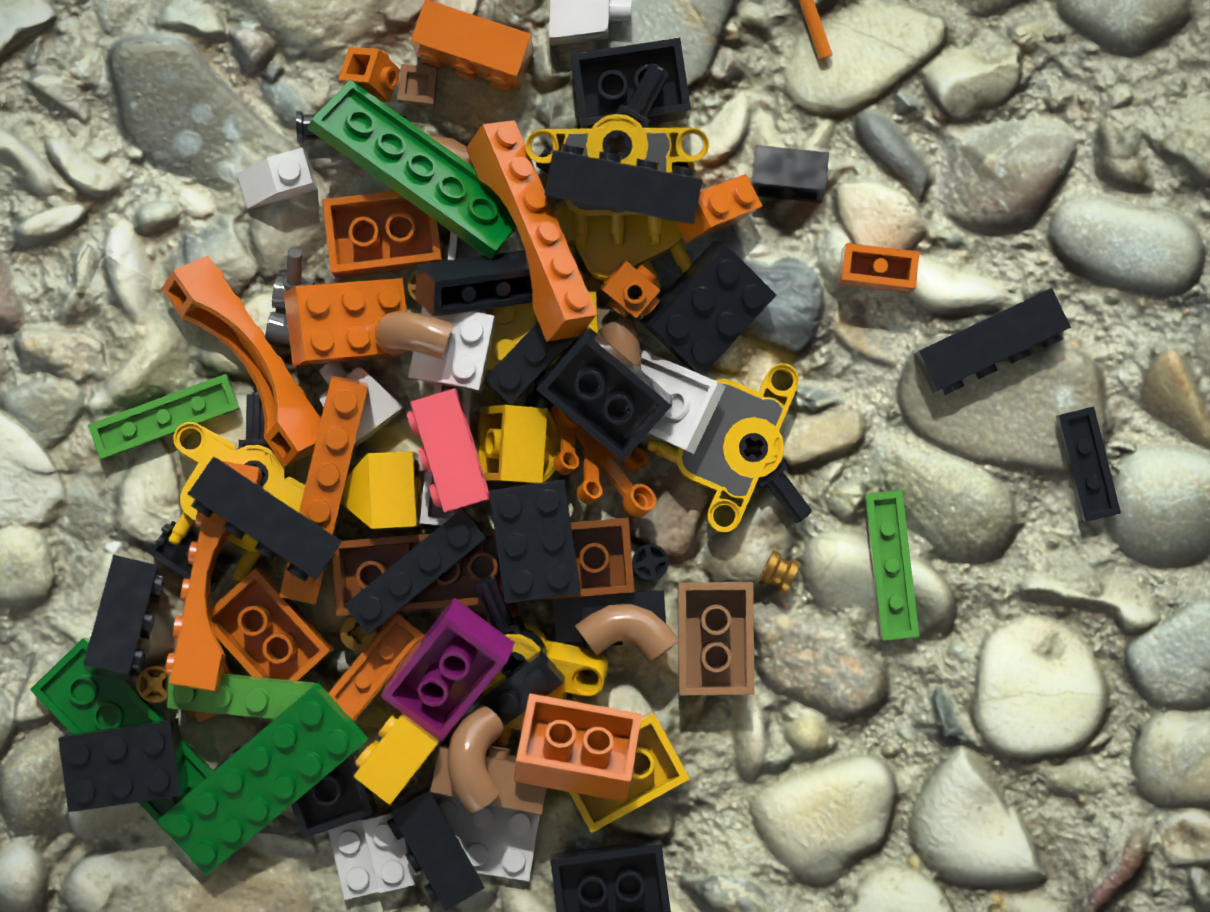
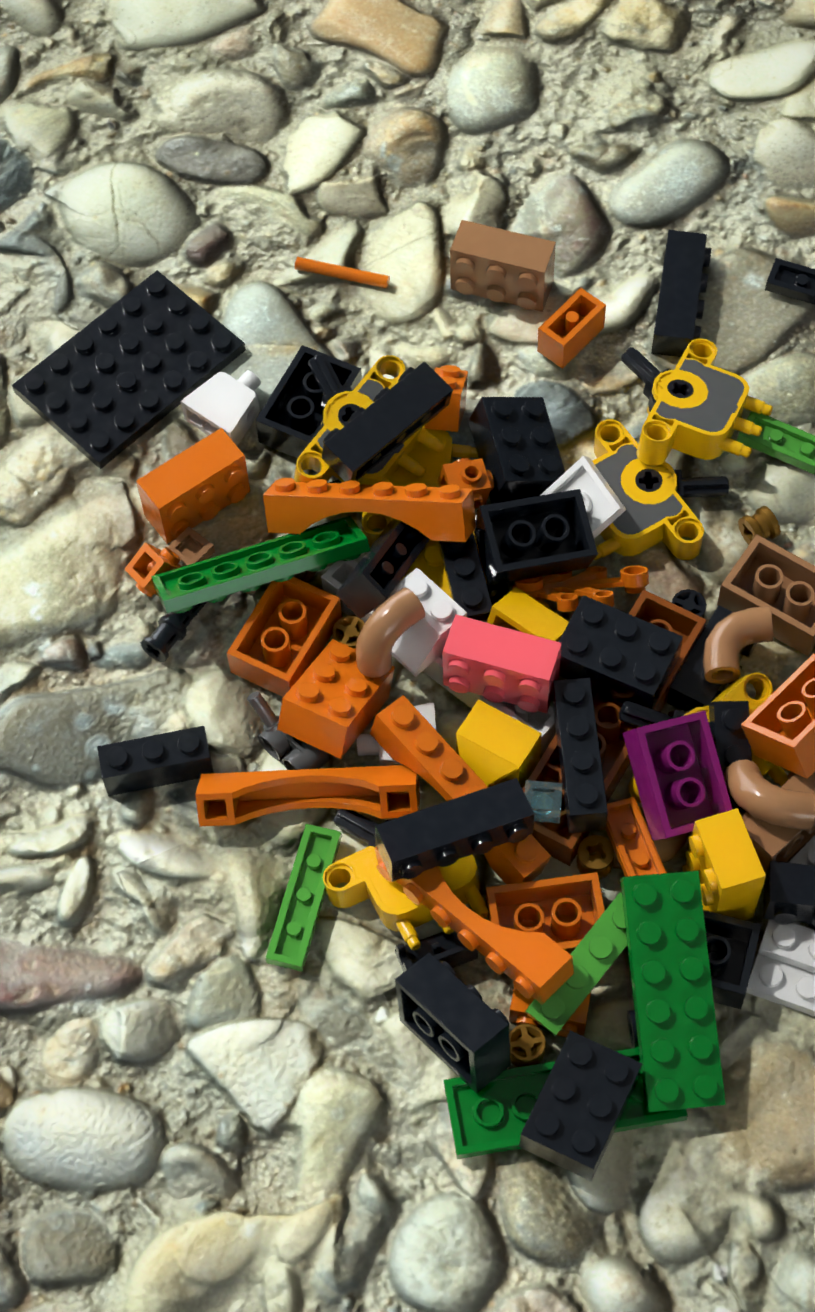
camera: 55 degrees left, 25 degrees down
white slope [237,147,318,210] -> none
black hinge [751,145,829,203] -> none
none -> black brick [97,726,214,796]
none -> medium nougat brick [450,220,556,312]
none -> clear light blue plate [524,780,563,823]
none -> yellow piece [621,339,773,466]

